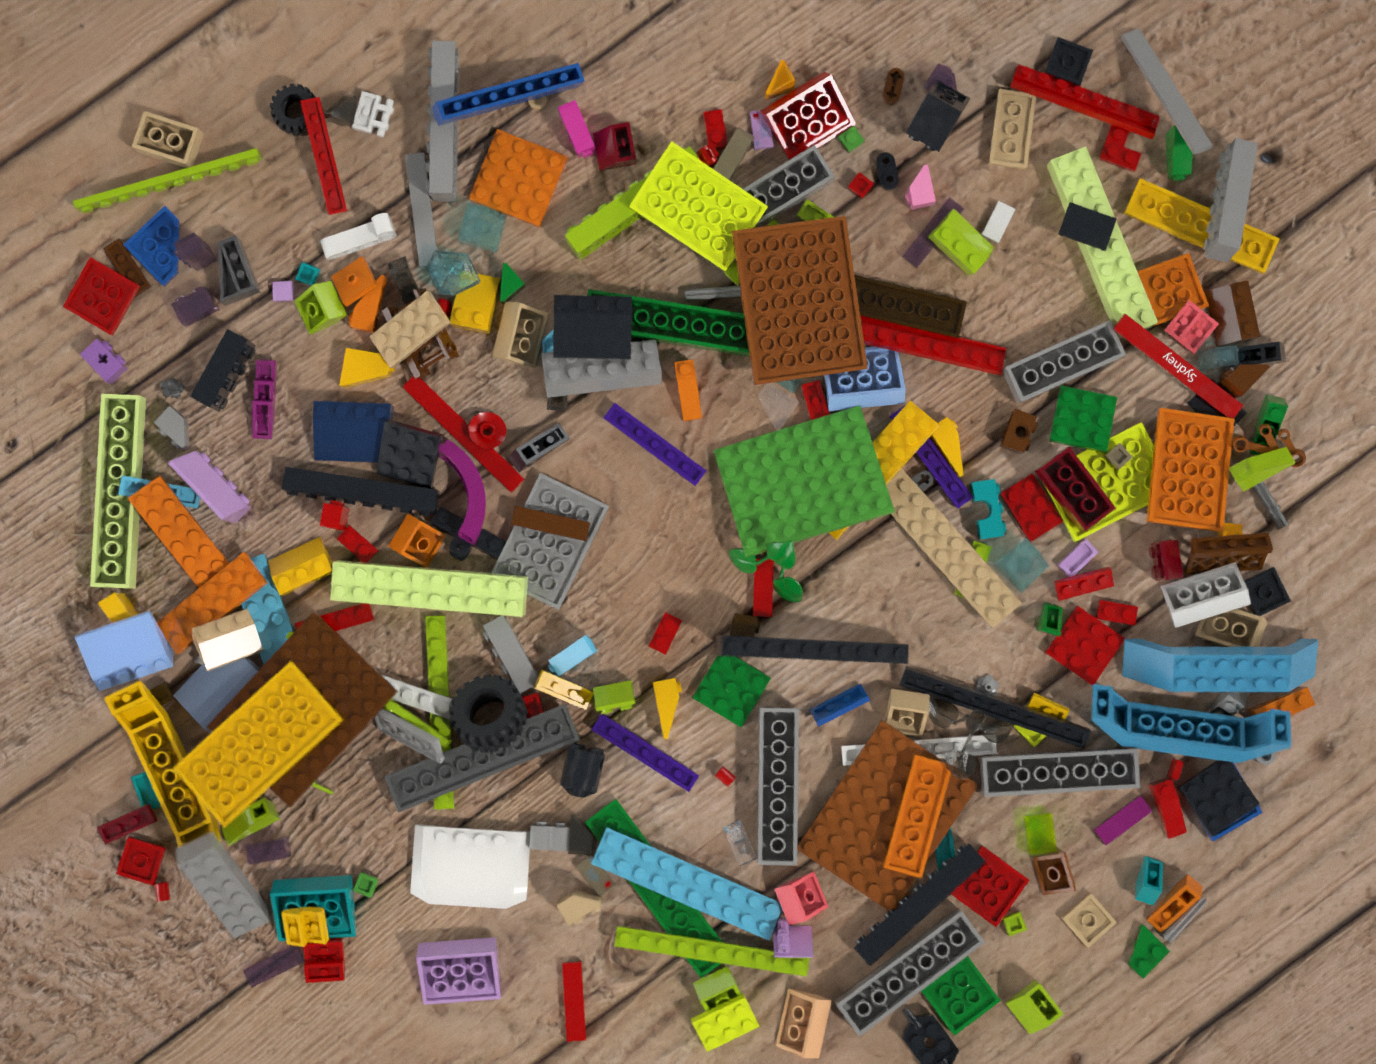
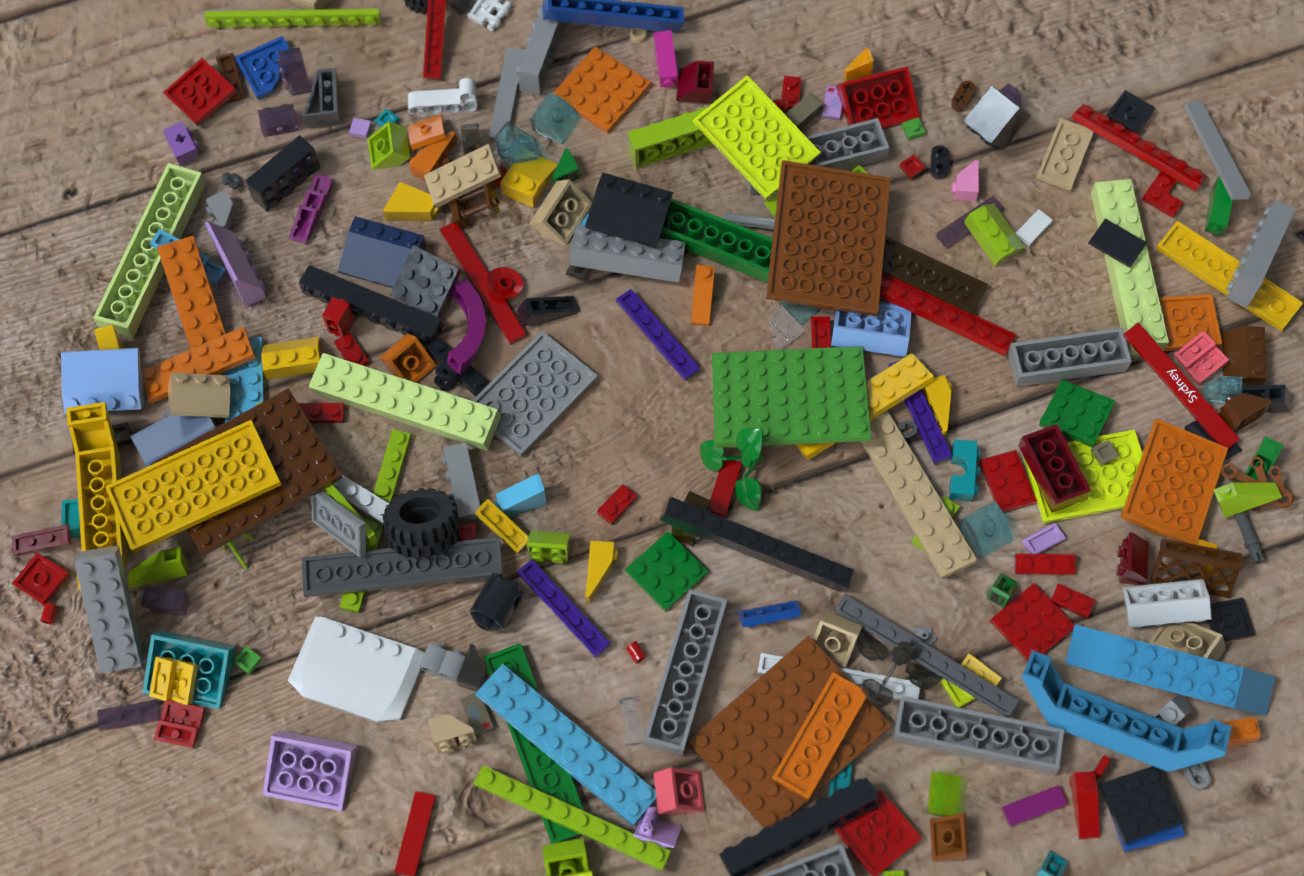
camera: 20 degrees right, 20 degrees down
reddish brown tile [511,506,590,541] -> none
reddish brown brick [999,409,1038,454] -> none

